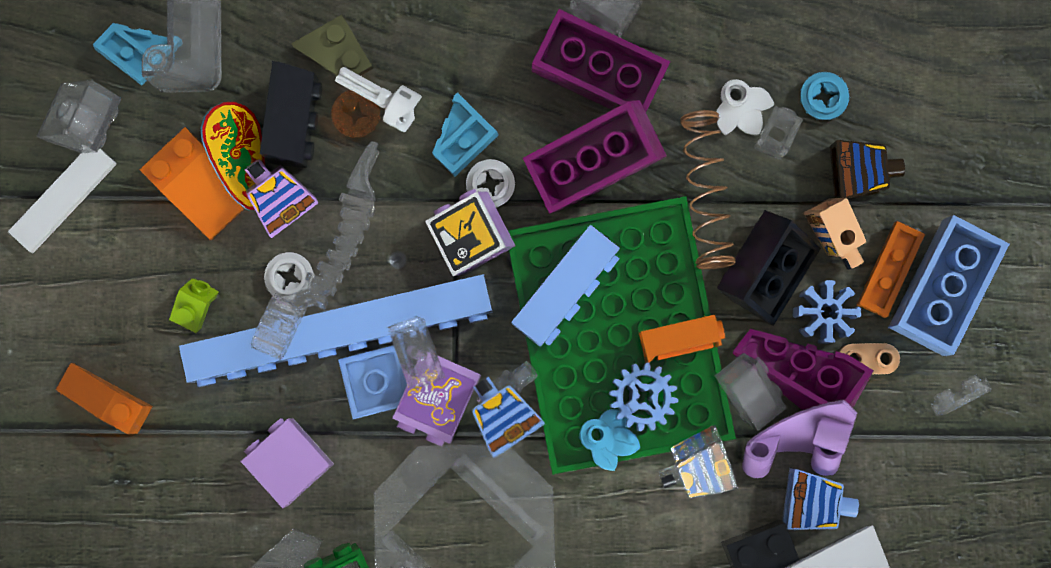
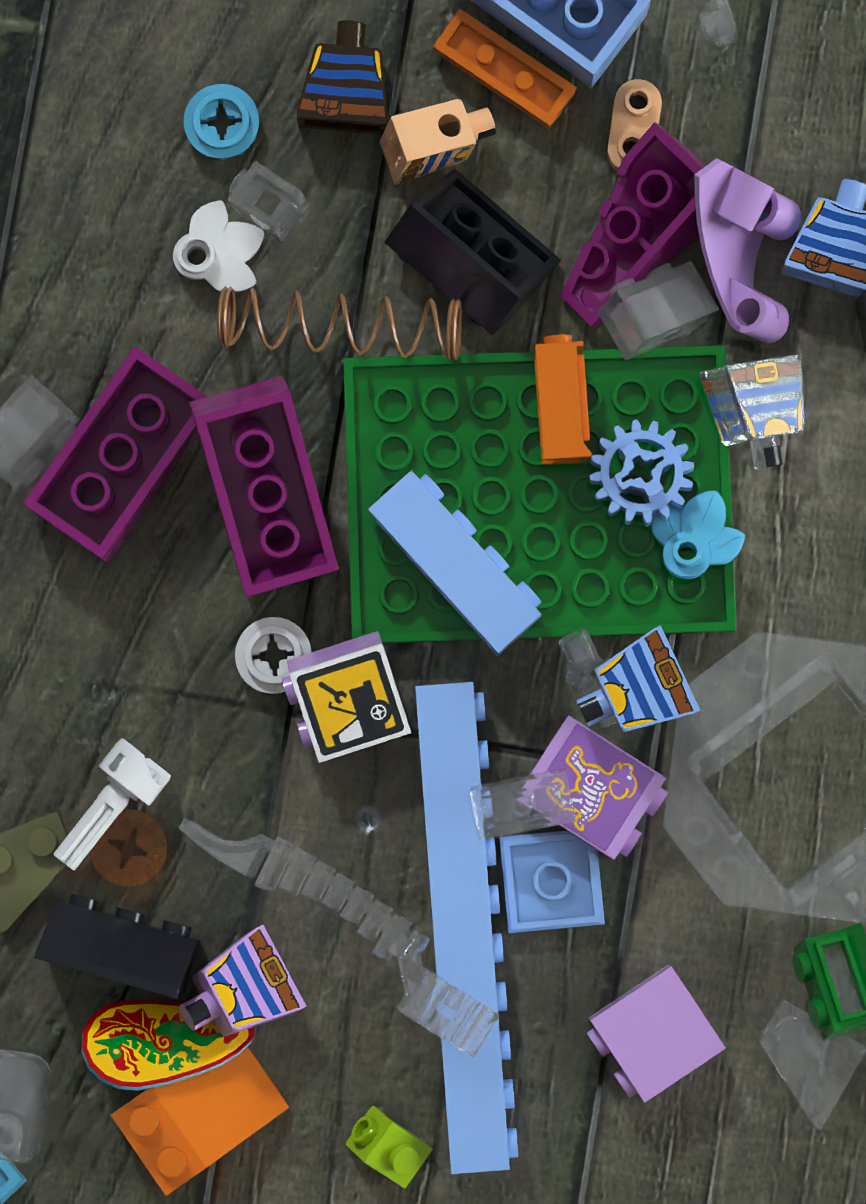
camera: 80 degrees left, 0 degrees up
white gear [264,252,314,302] -> none
medium azure wing [432,93,499,177] -> none
light blue gear [793,280,861,344] -> none

